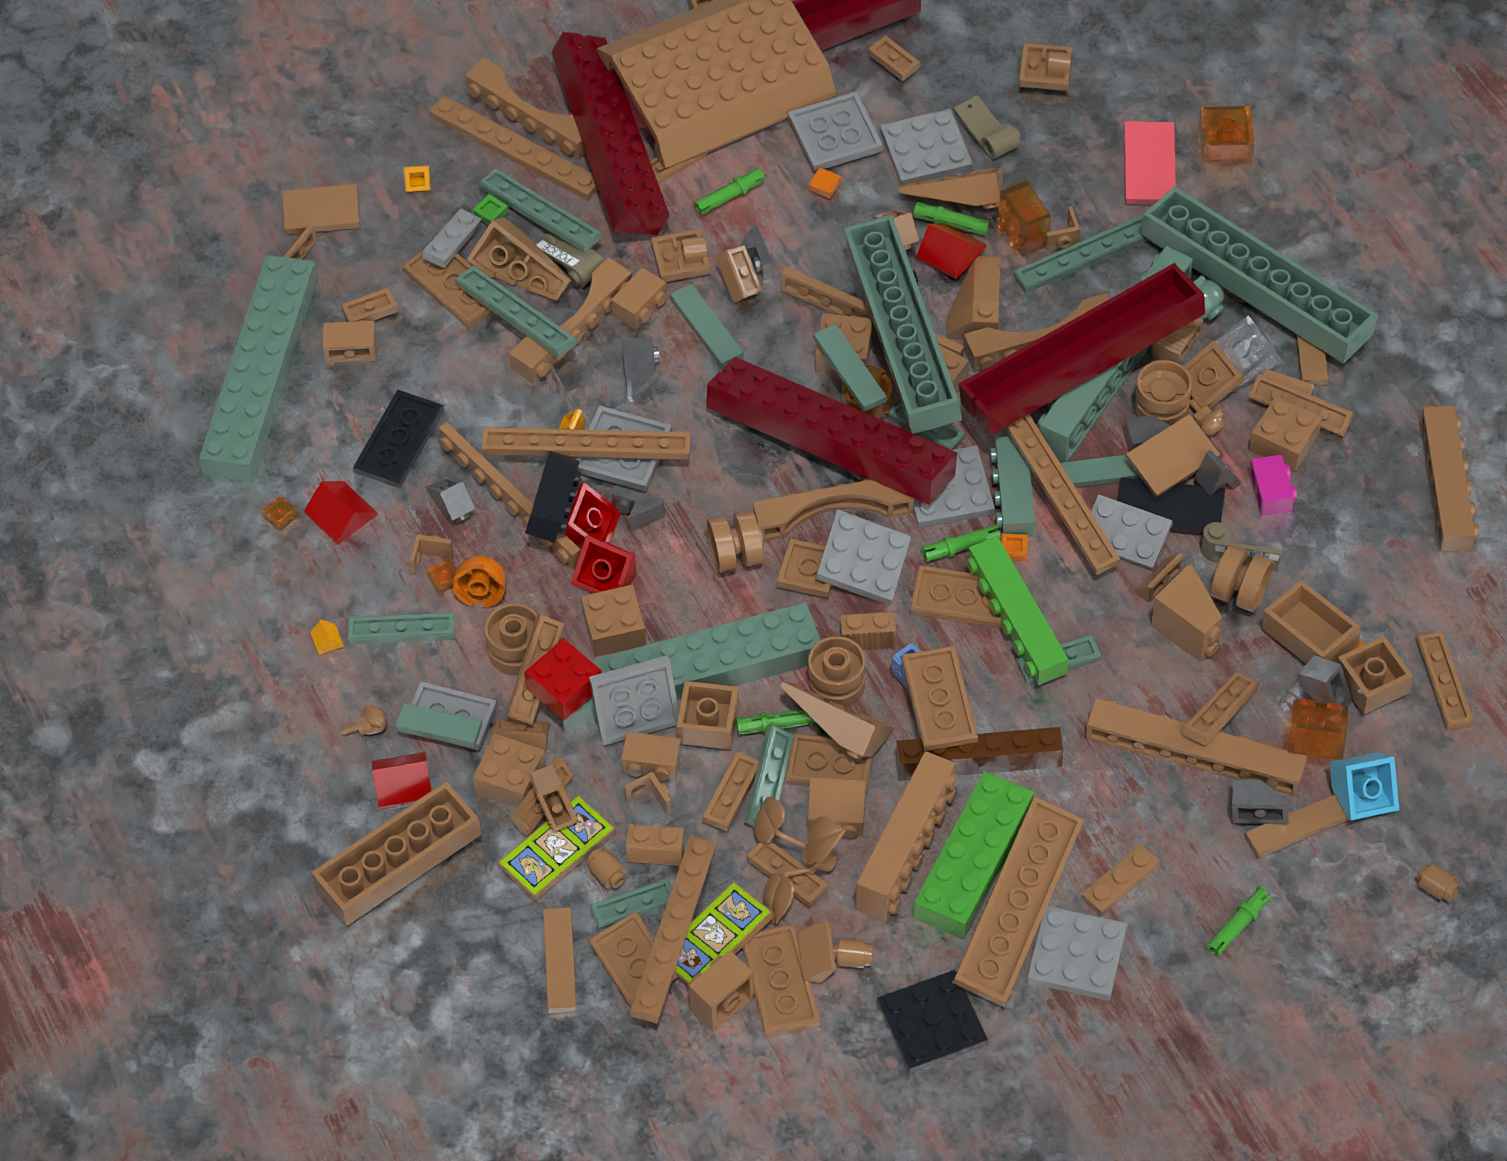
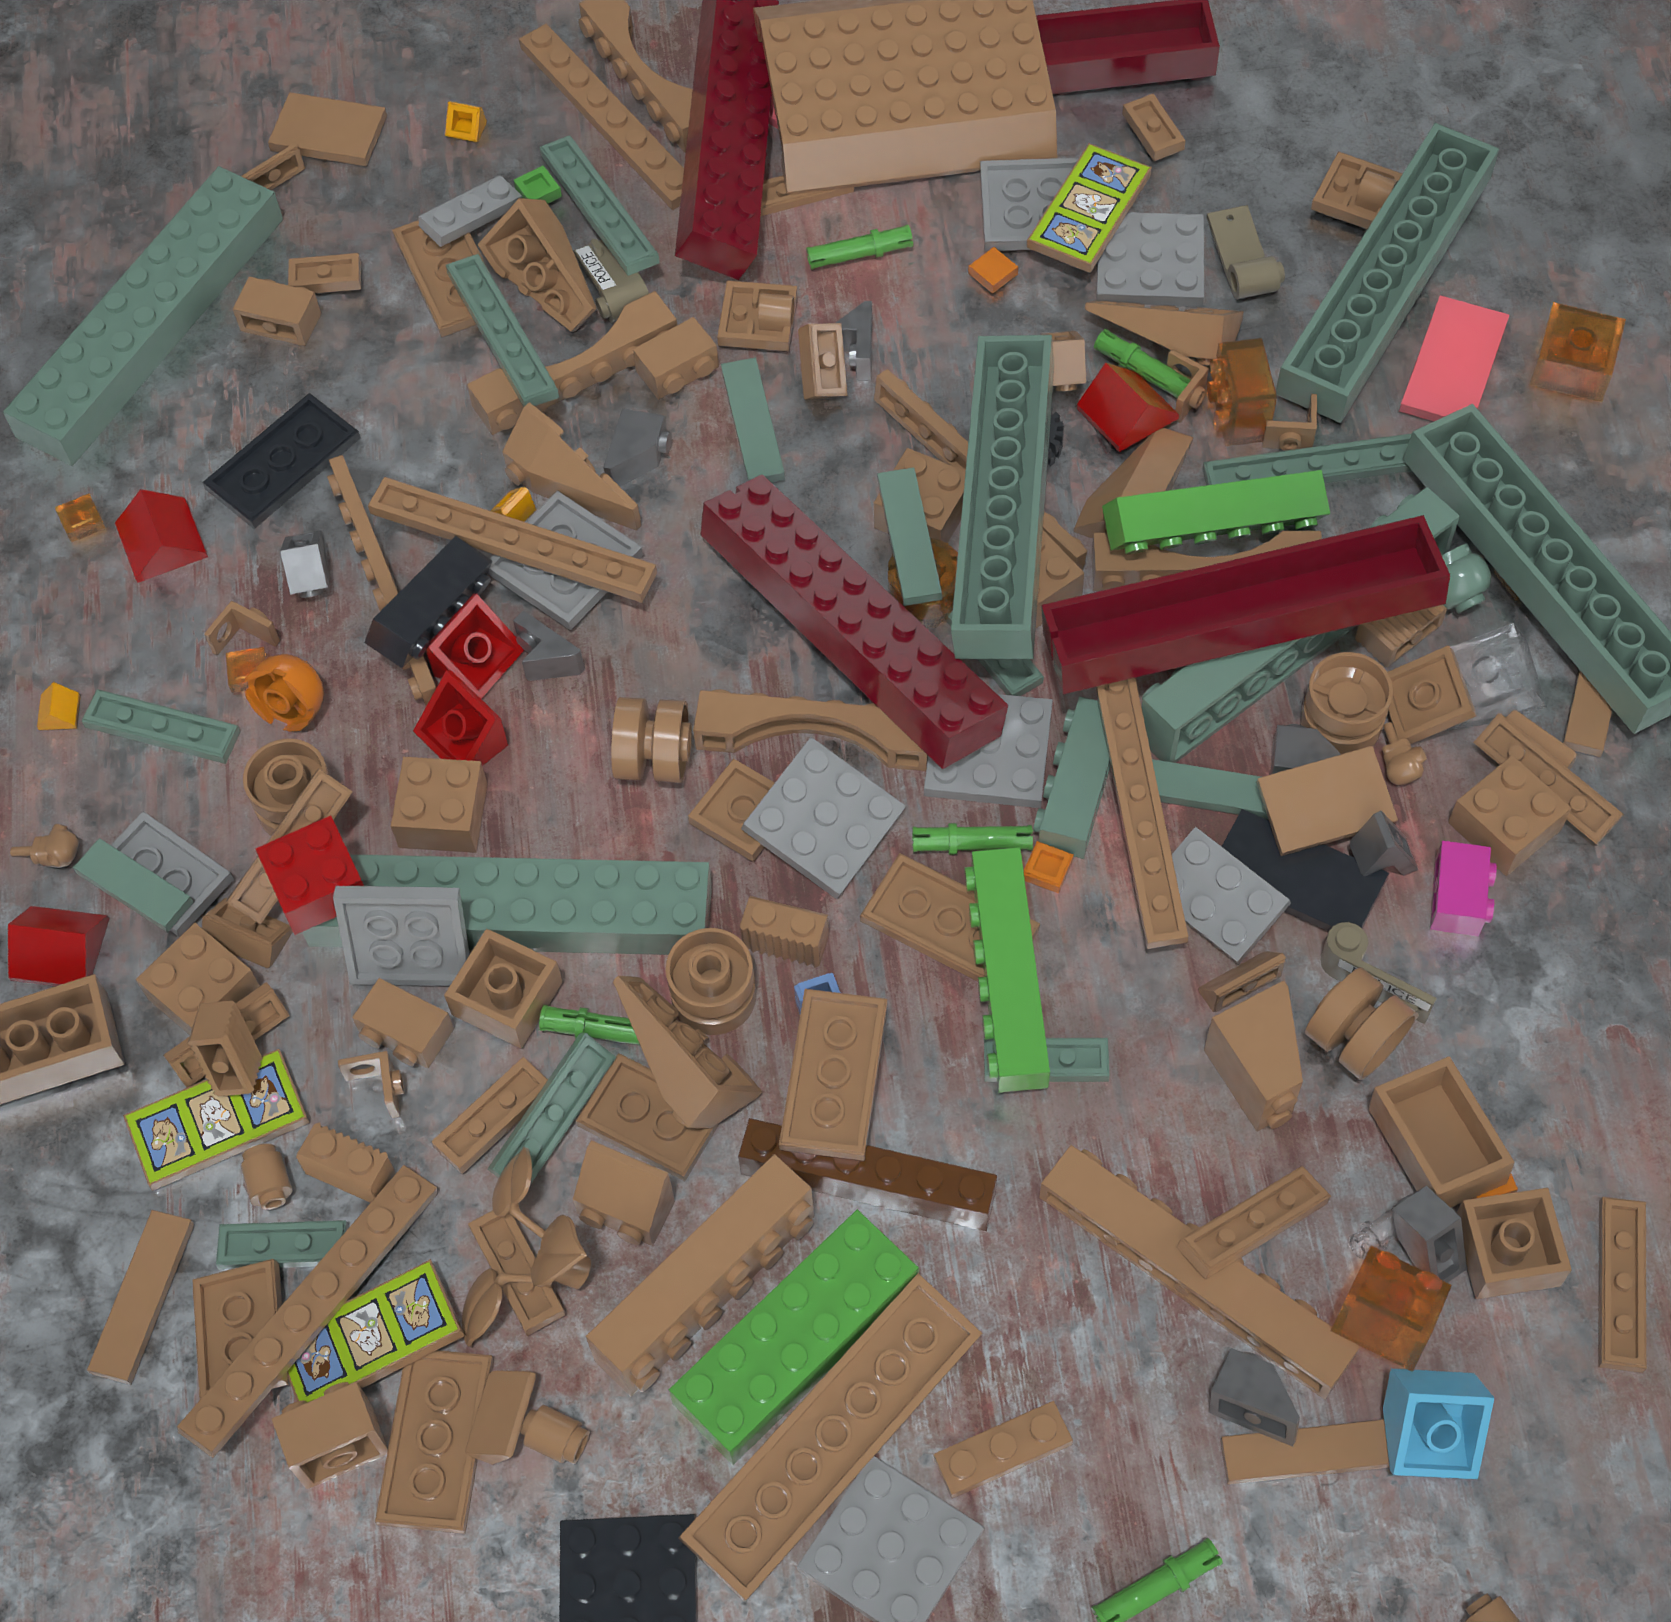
camera: 20 degrees right, 5 degrees up
none -> medium nougat wedge [502,402,641,530]
none -> tile [1027,143,1152,273]
none -> bright green brick [1102,470,1330,554]
none -> medium nougat bracket [1167,350,1209,423]
none -> sand green brick [1275,123,1499,423]

